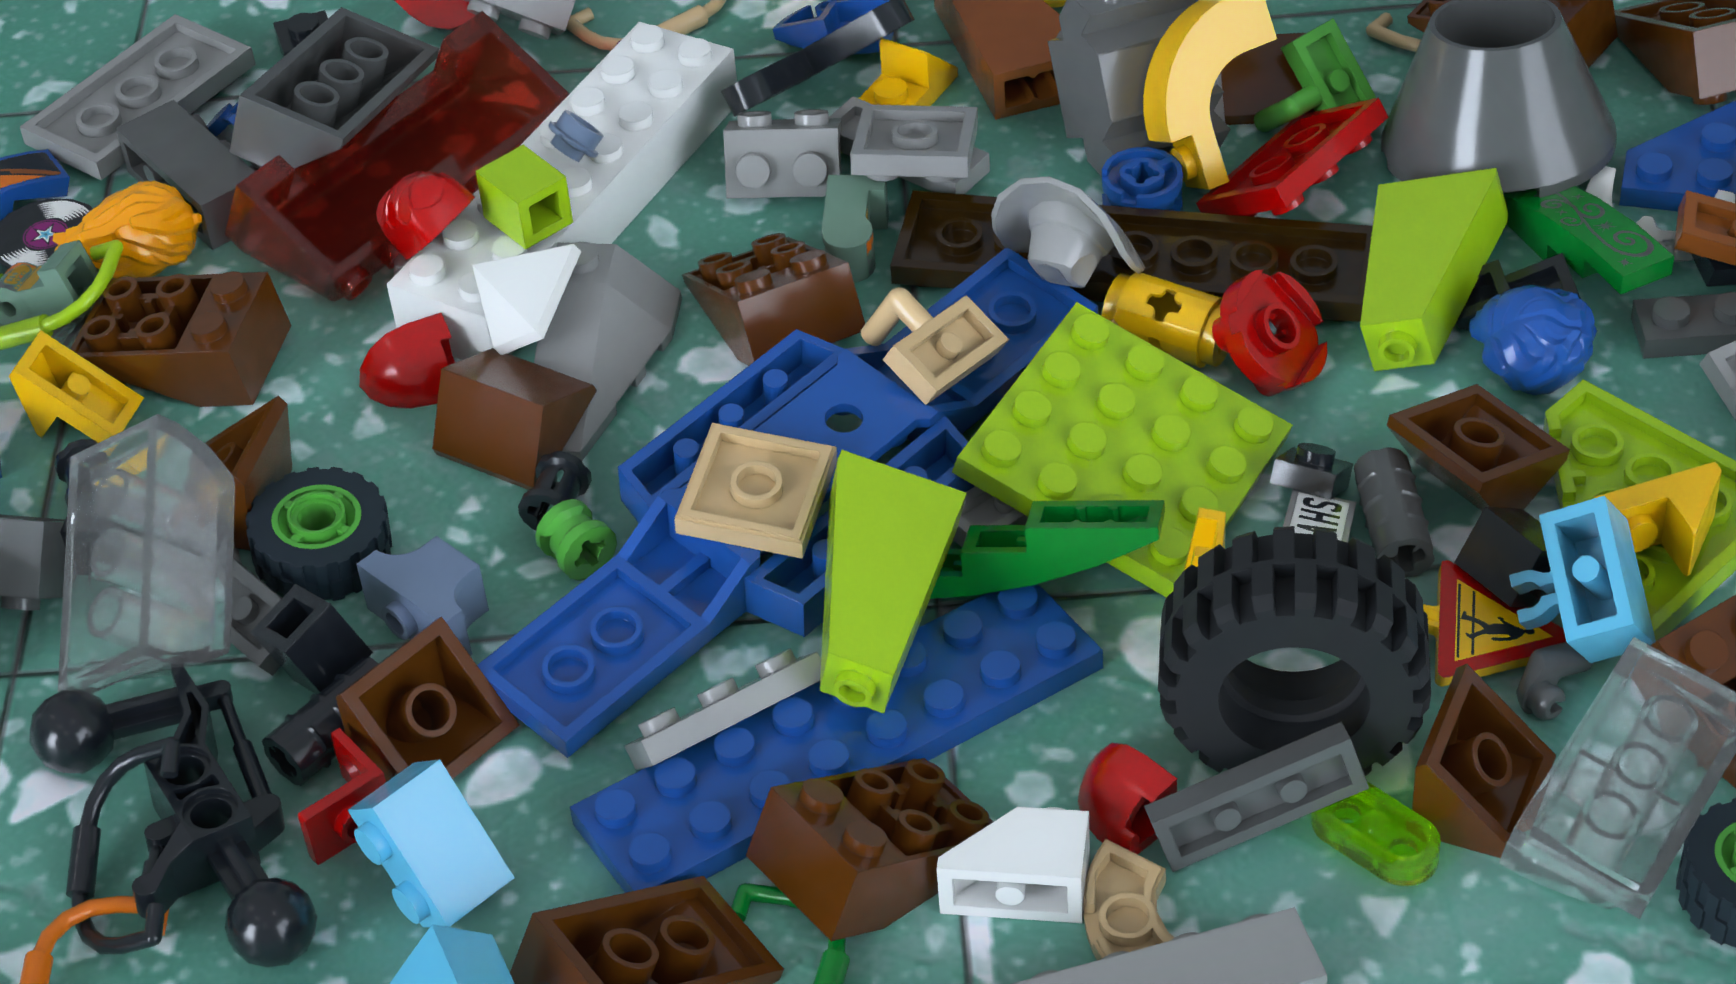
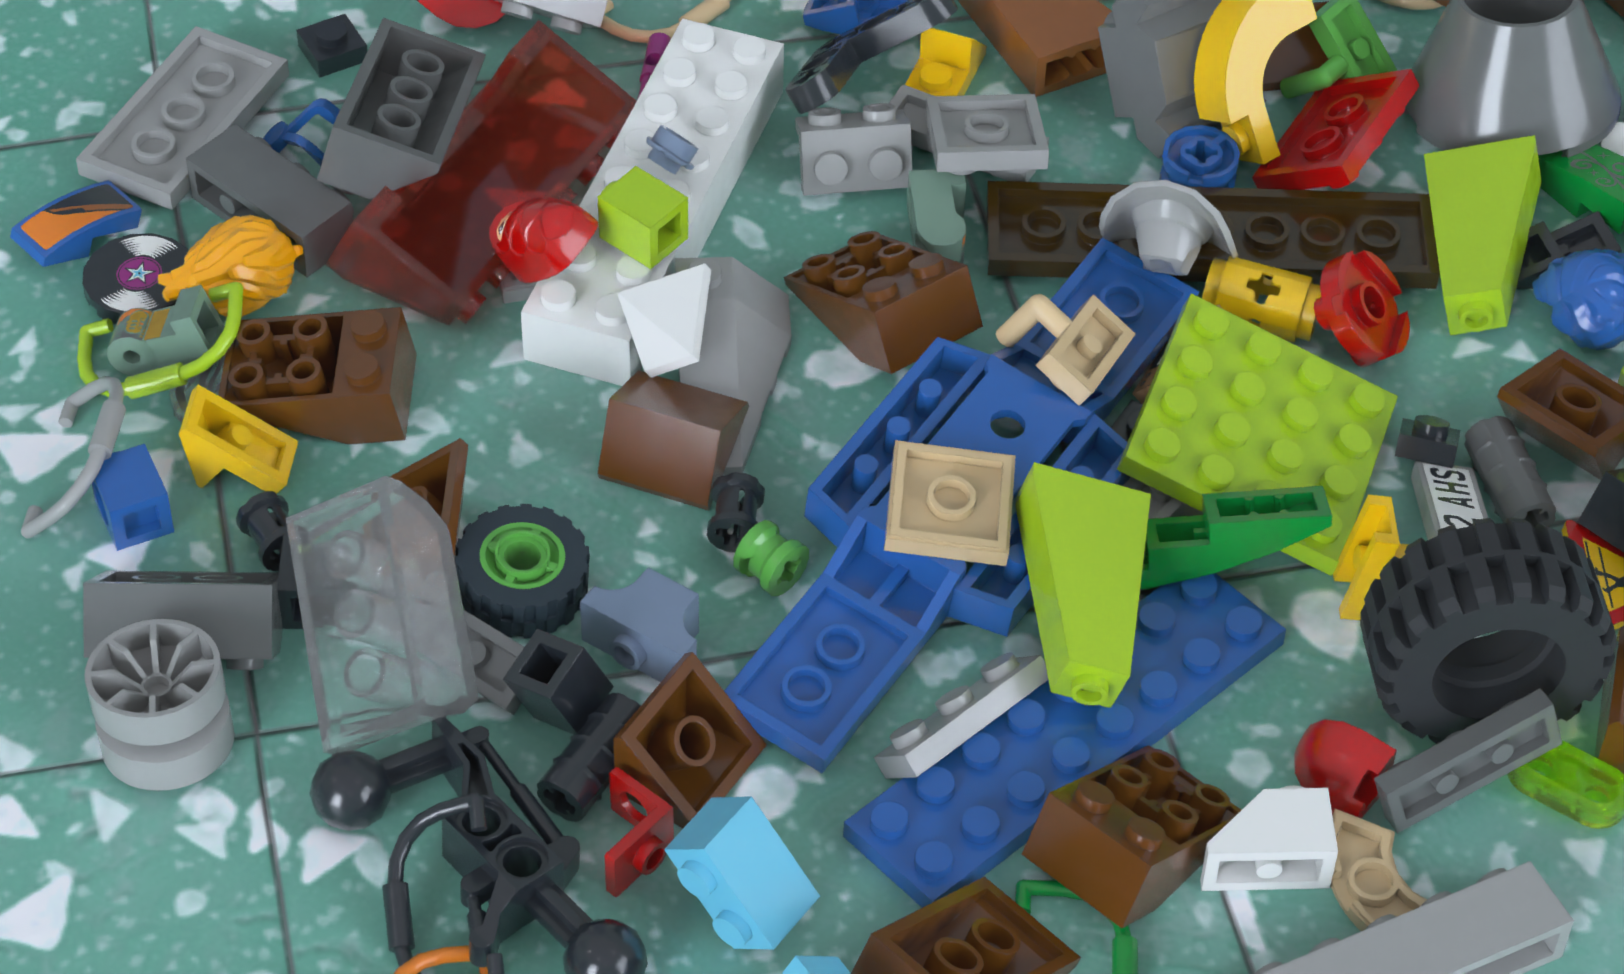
camera: 15 degrees left, 5 degrees up
red brick [359,313,456,409] -> none

